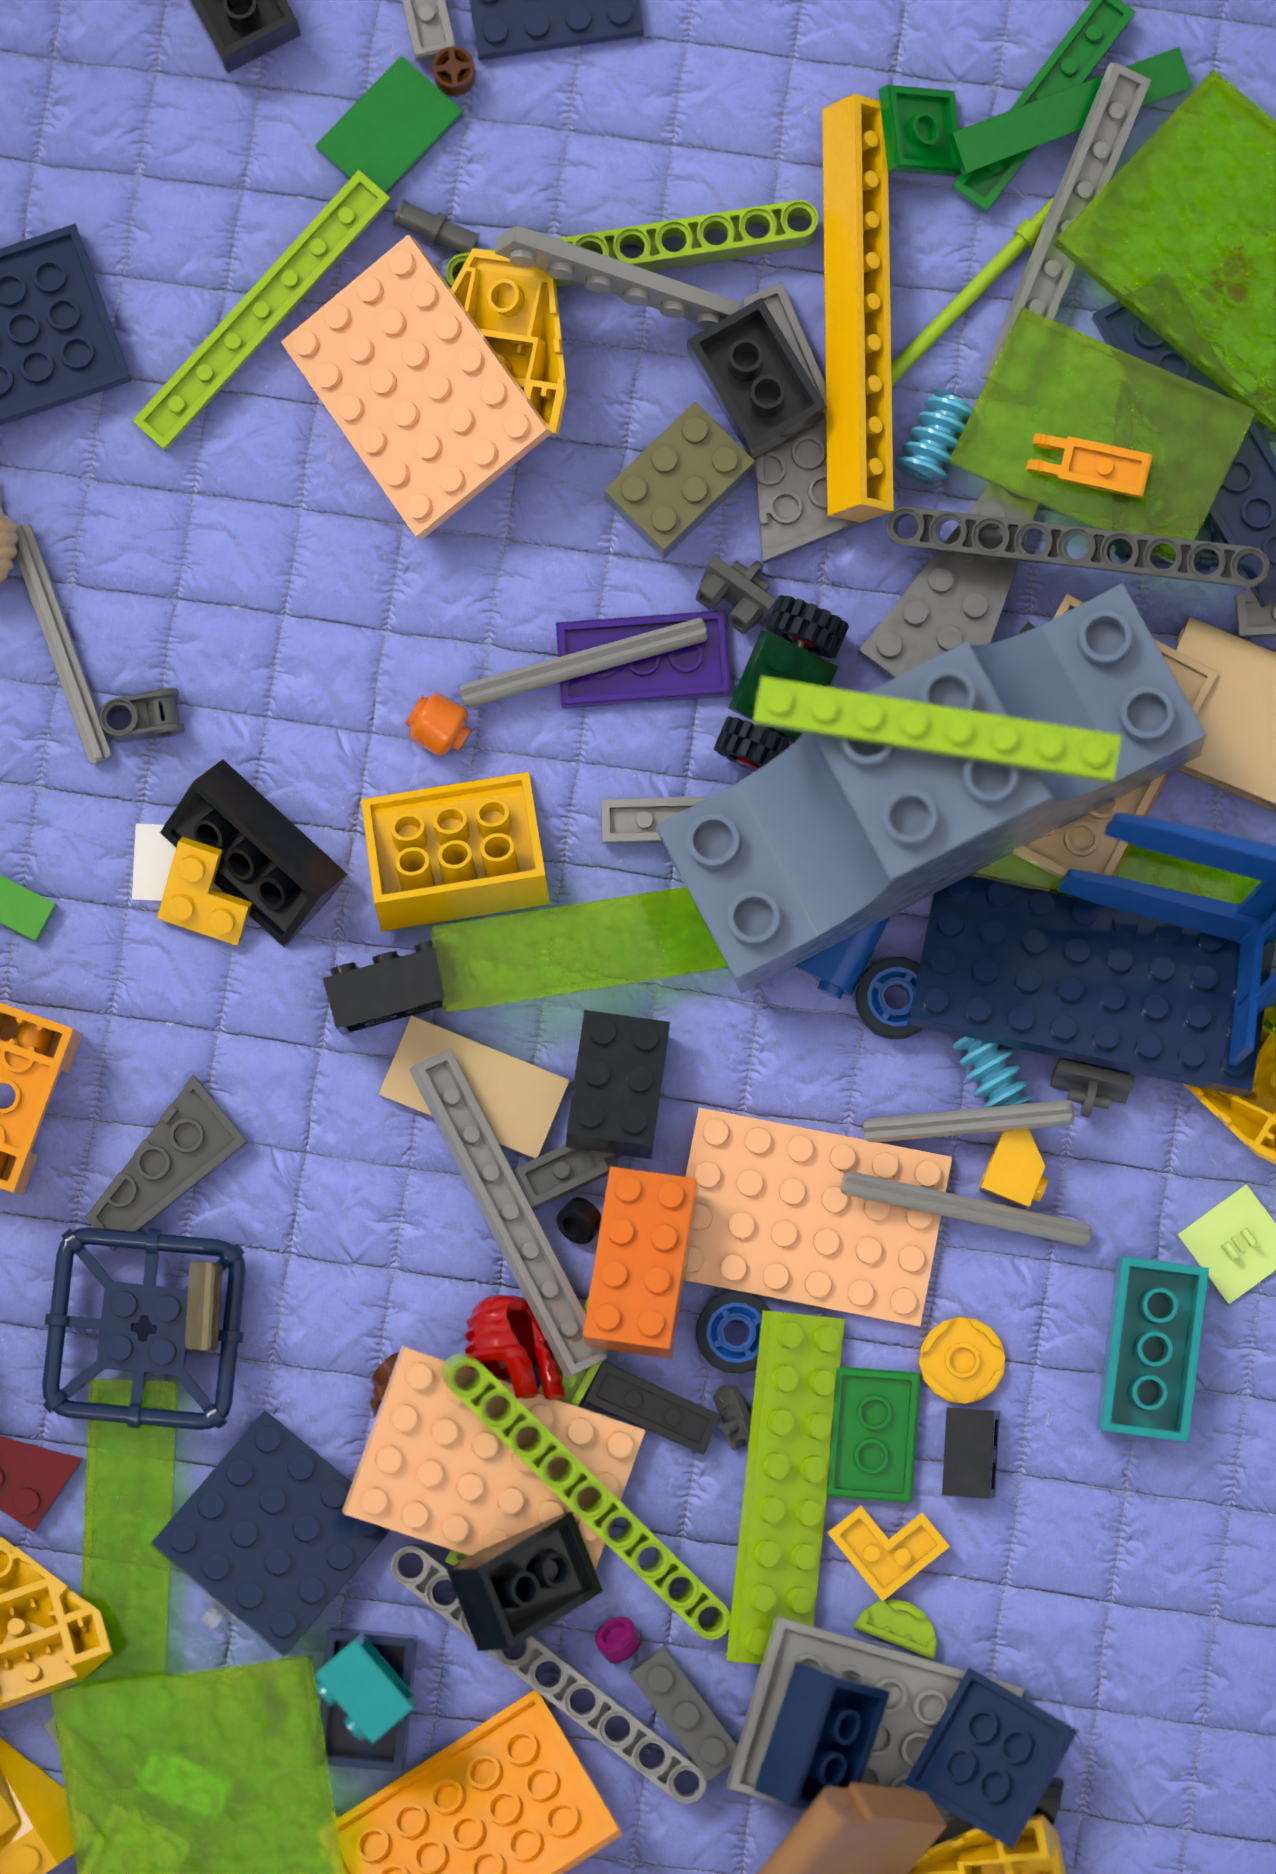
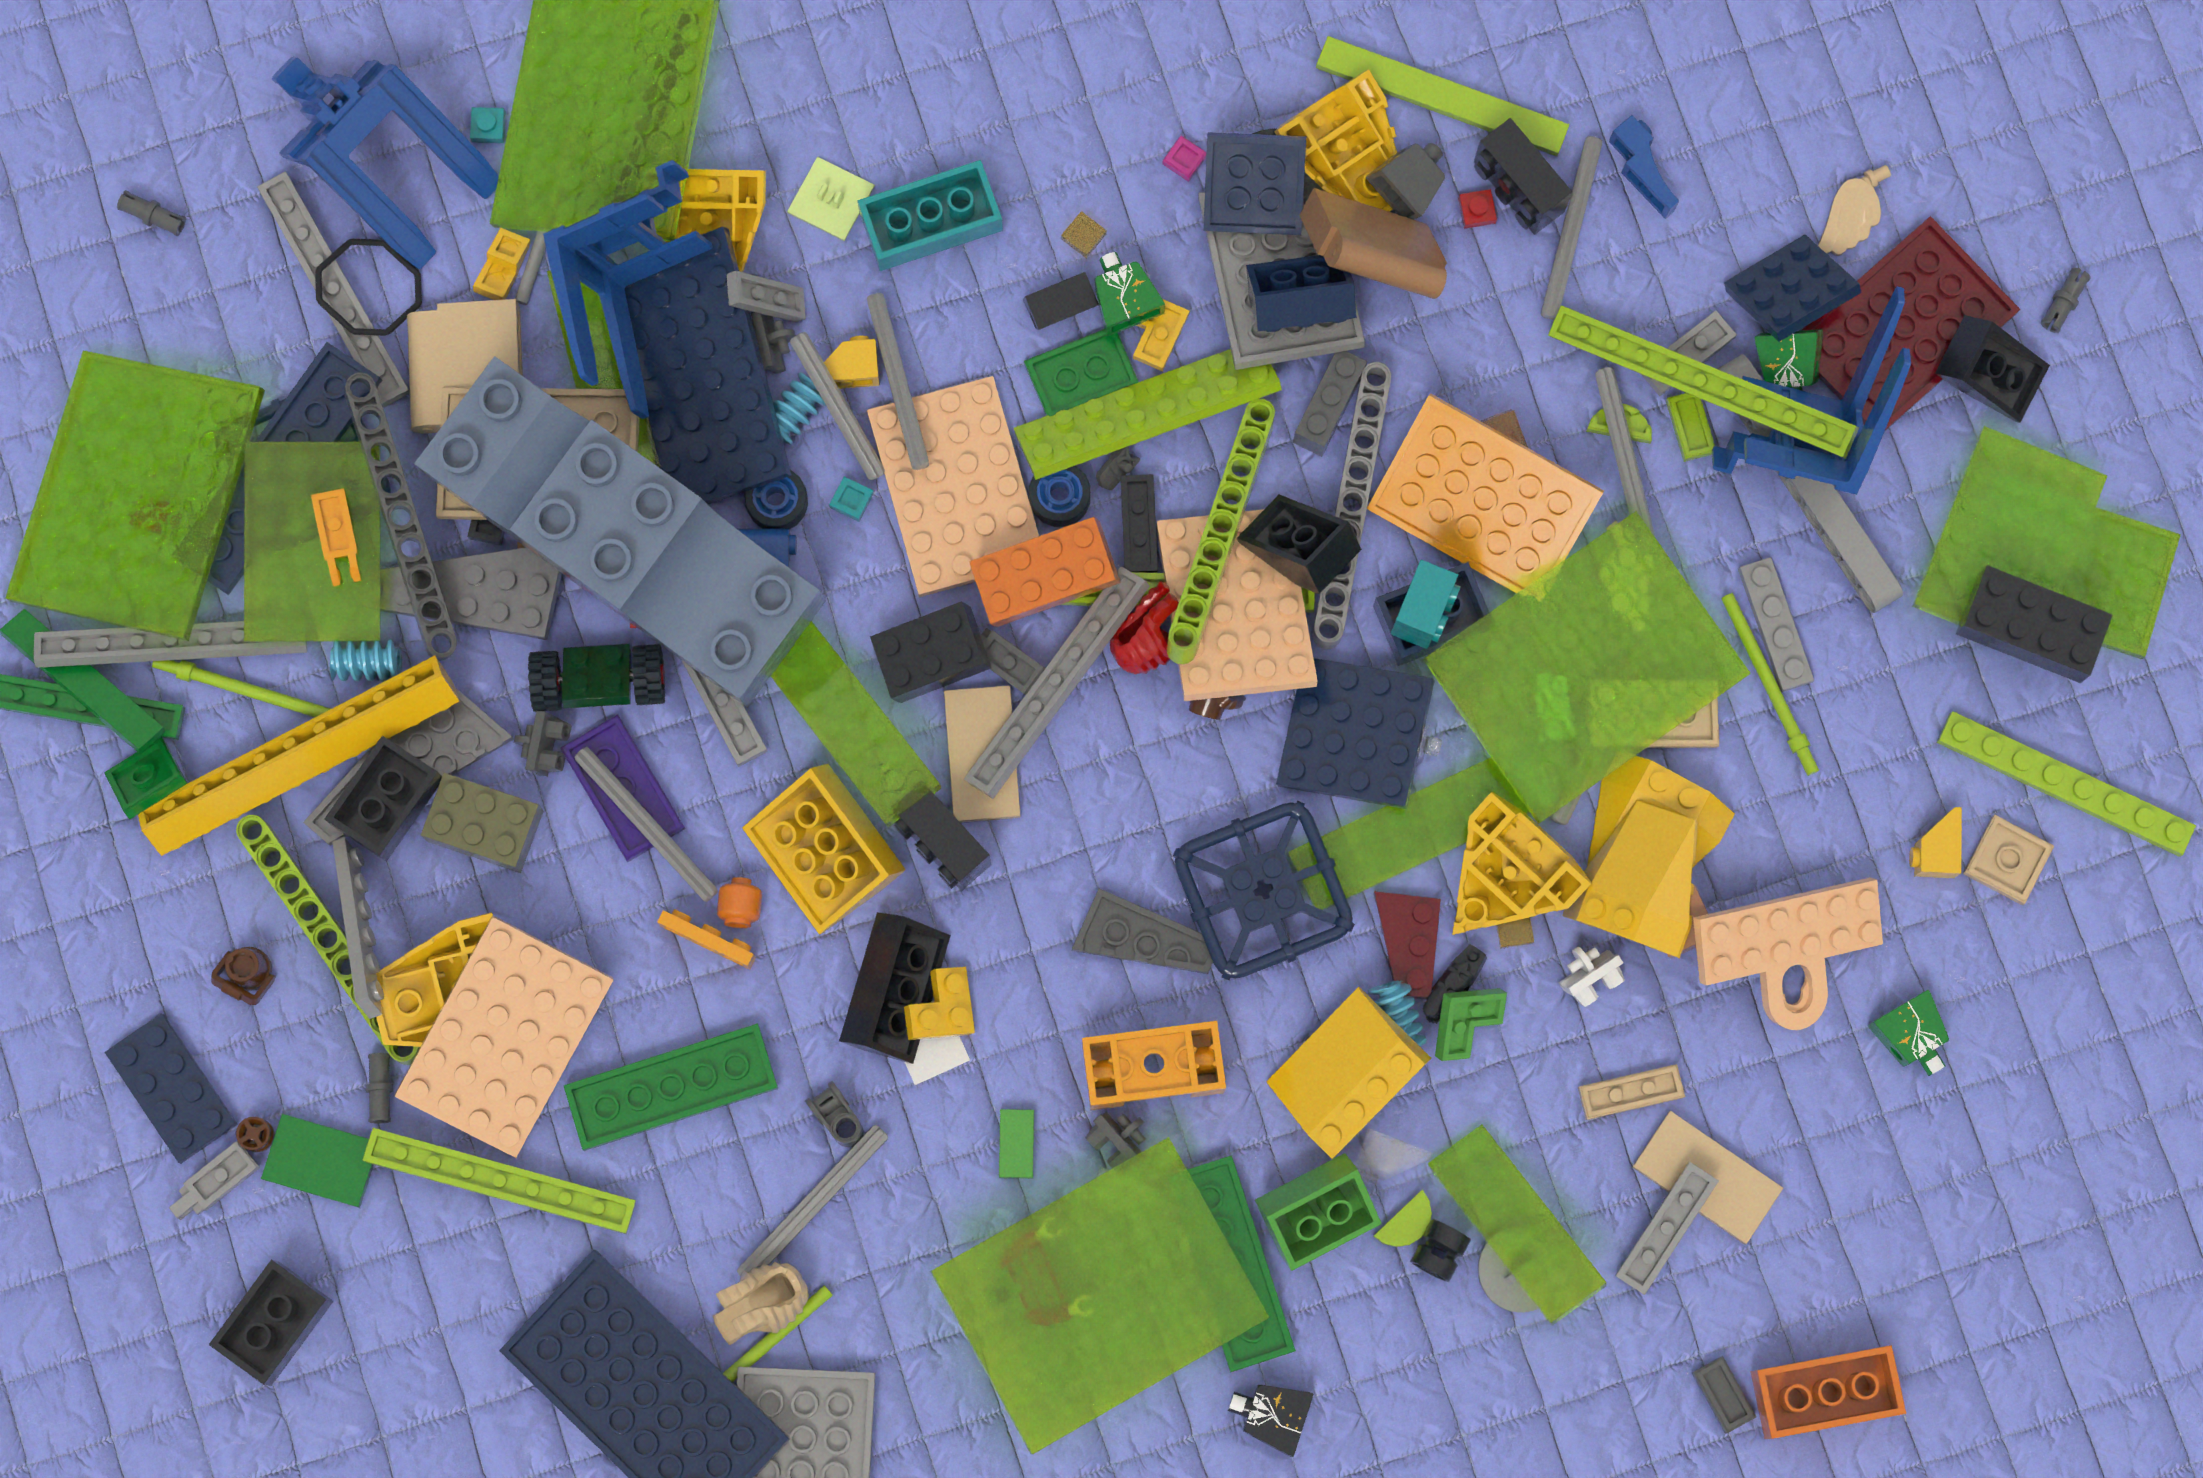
camera: 125 degrees left, 5 degrees down
dark tan slope [185,1262,223,1351] -> none
black tile [556,1197,602,1244] -> none
magenta tile [595,1616,642,1664] -> none
lime plate [753,677,1122,783] -> none
lime tile [853,1599,937,1660] -> none
yellow tile [918,1317,1005,1404] -> none
none -> reddish brown piece [211,947,276,1005]
none -> green plate [563,1023,778,1151]
none -> light orange plate [657,909,756,970]
none -> light grey plate [727,271,806,322]
none -> teal plate [829,476,874,522]
none -> clear yellow tile [1061,211,1107,259]
none -> green torso [1095,252,1165,337]
none -> dark pink tile [1162,136,1206,182]

